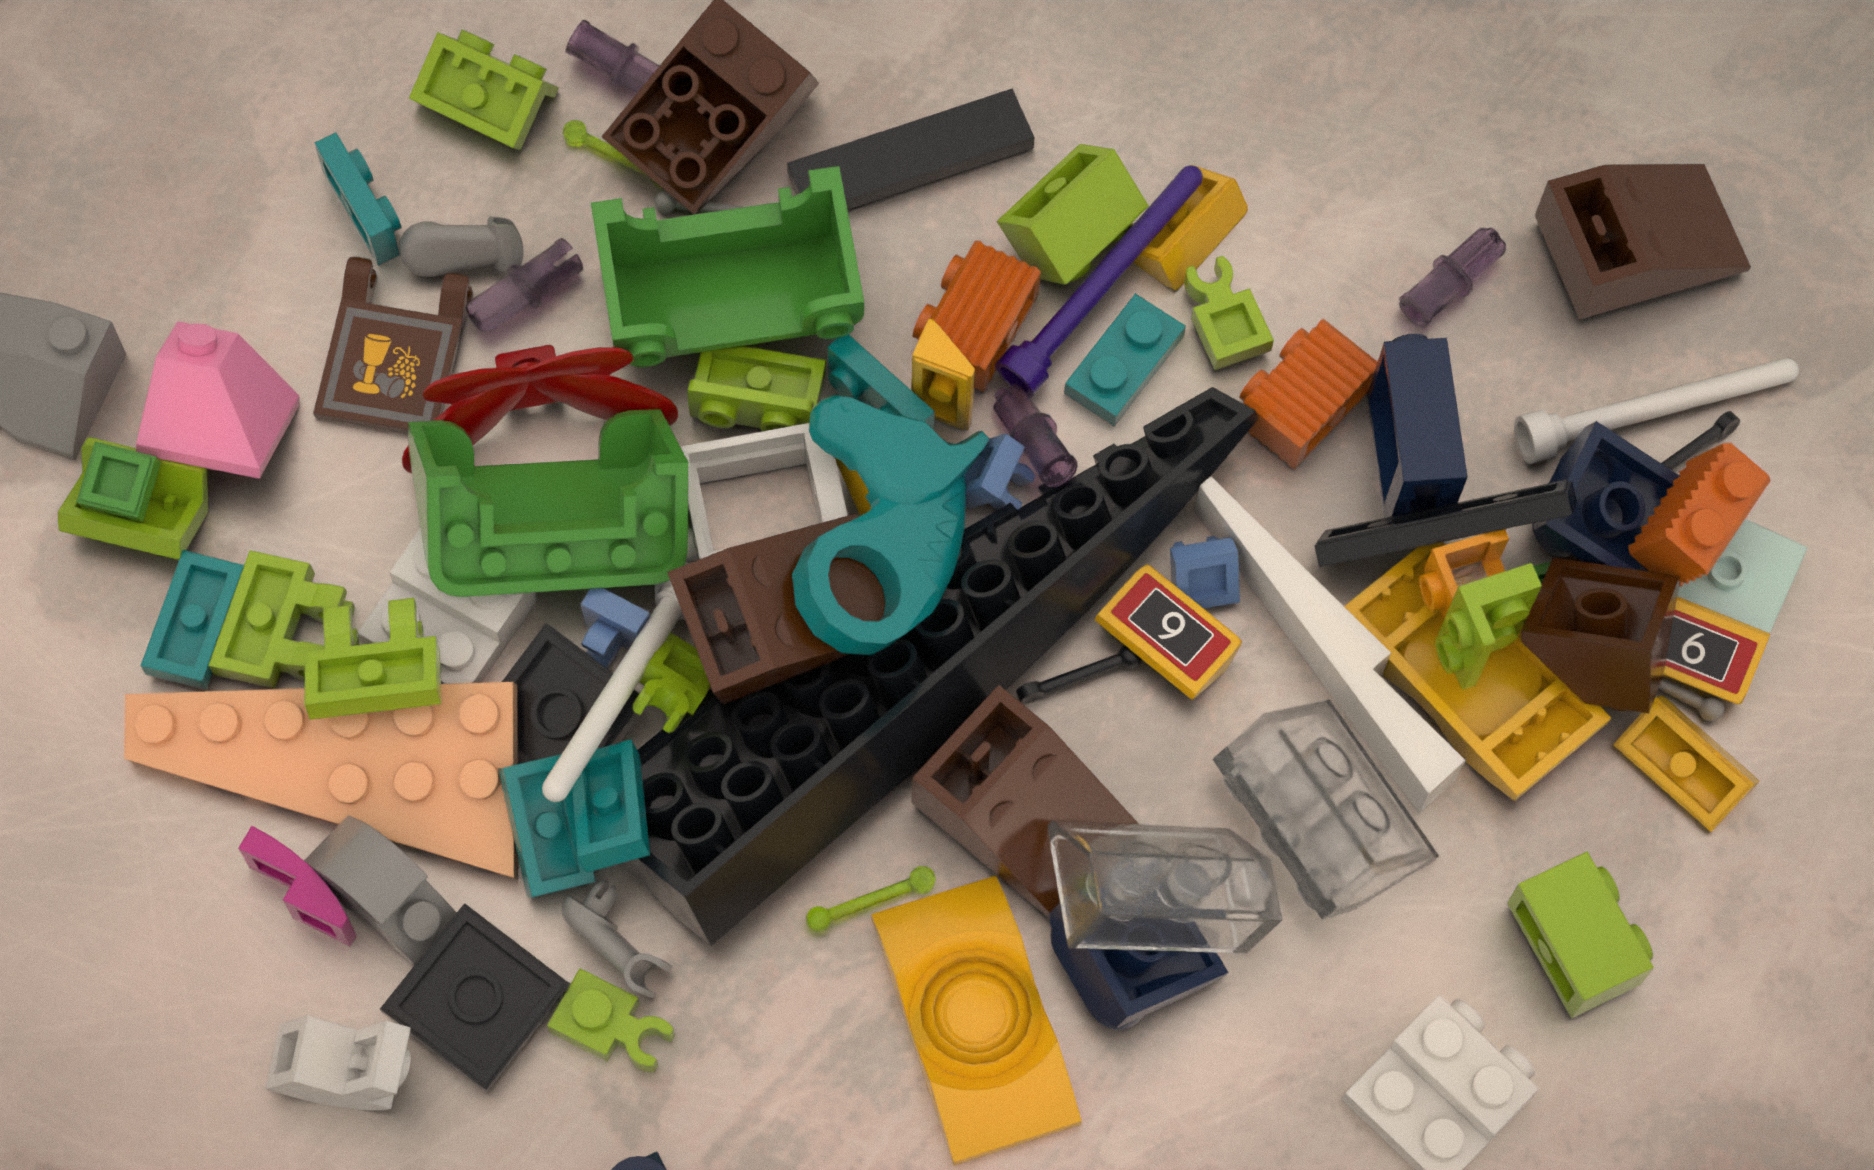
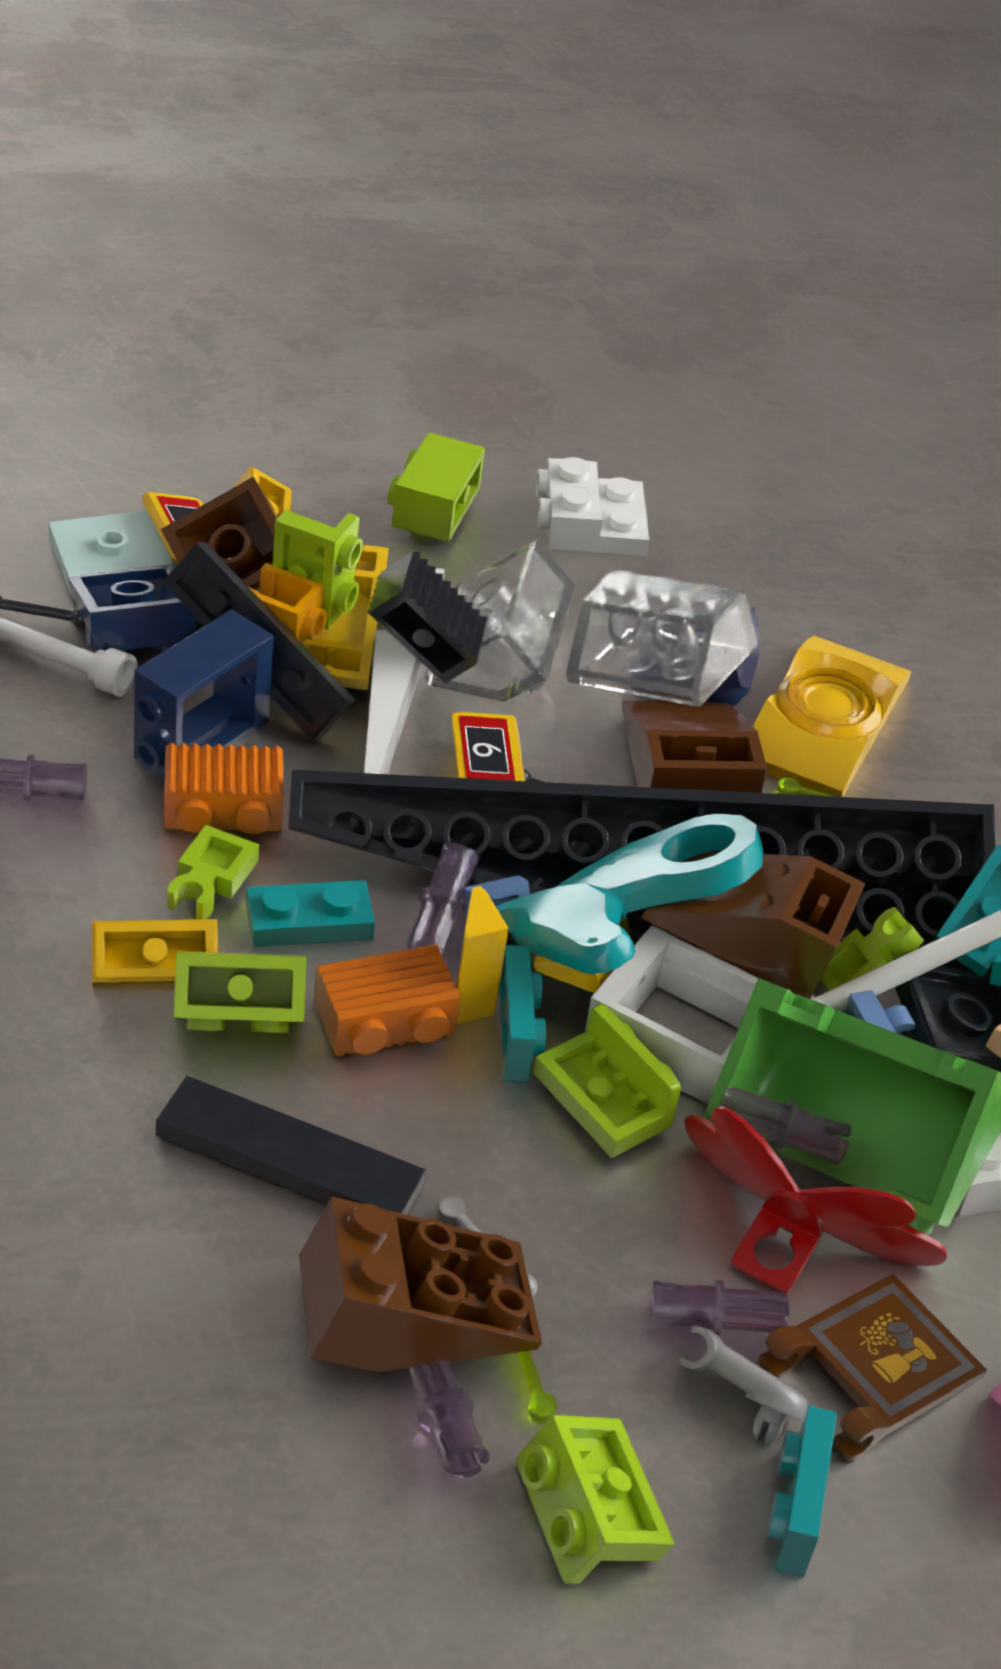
camera: 140 degrees left, 25 degrees down
bright green windscreen [591,166,864,367] -> none
dark purple piece [995,165,1203,397] -> none
medium blue tile [1170,536,1240,609] -> none
orange brick [1628,443,1771,587] -> none
none -> black brick [367,551,488,684]
none -> axle [719,1086,851,1165]

